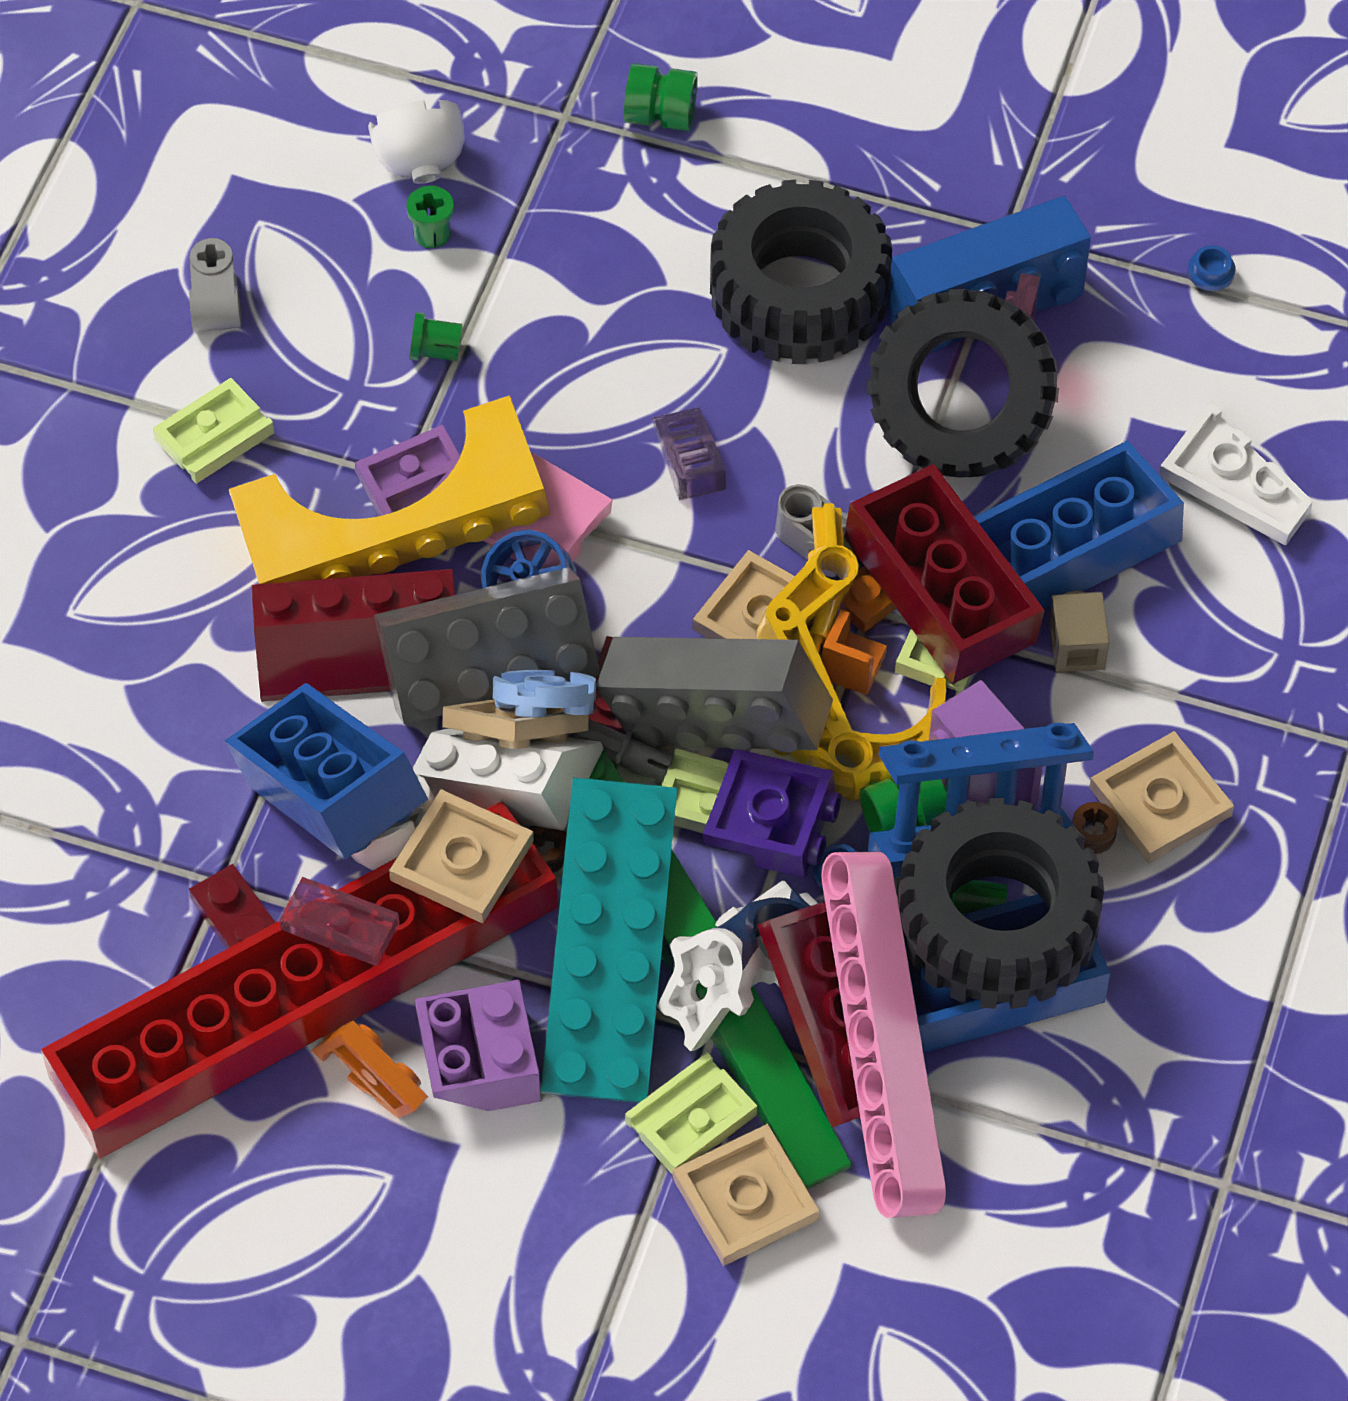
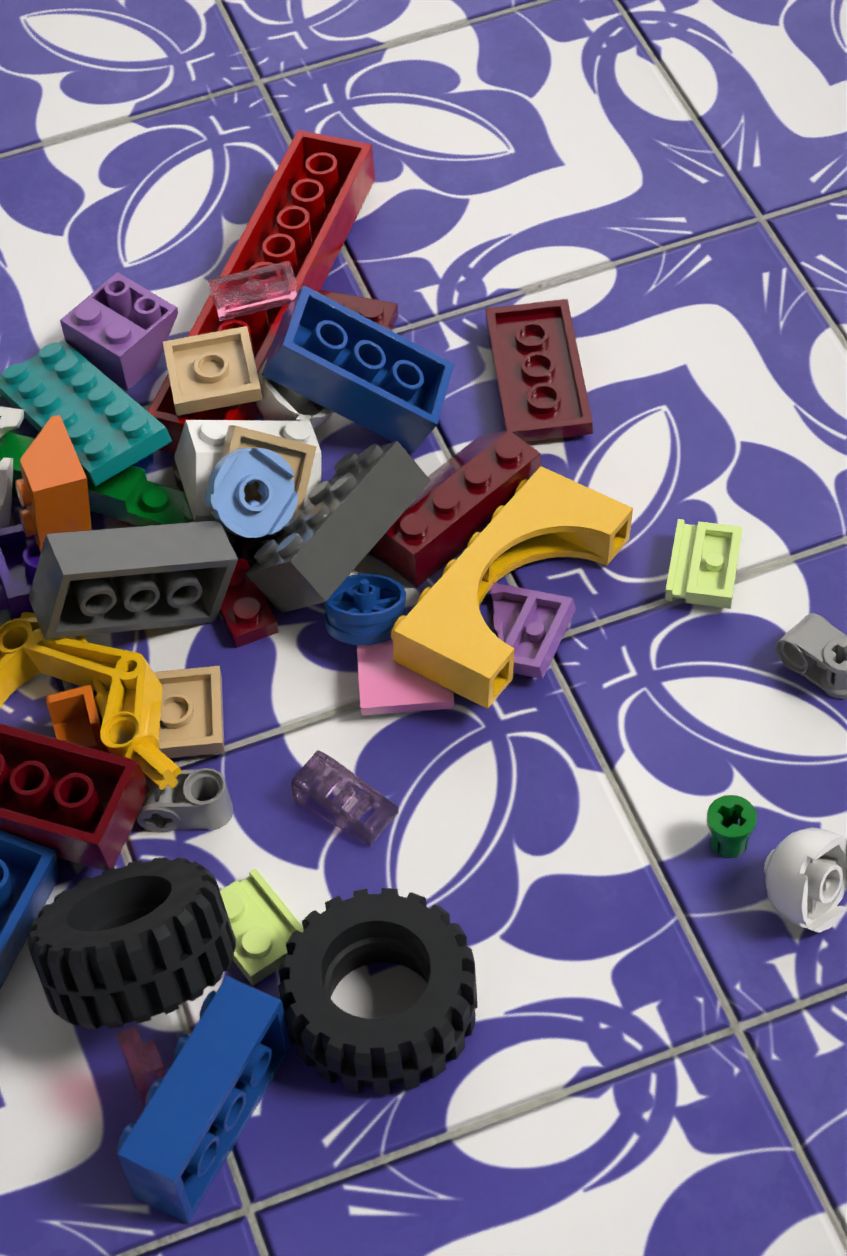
camera: 145 degrees right, 5 degrees down
orange wing [311,1020,428,1119] -> none
green bush [409,312,462,361] -> none
green wheel [623,63,698,132] -> none
none -> orange slope [15,415,92,552]
none -> yellowish green plate [220,868,304,986]
none -> dark red plate [485,299,593,442]

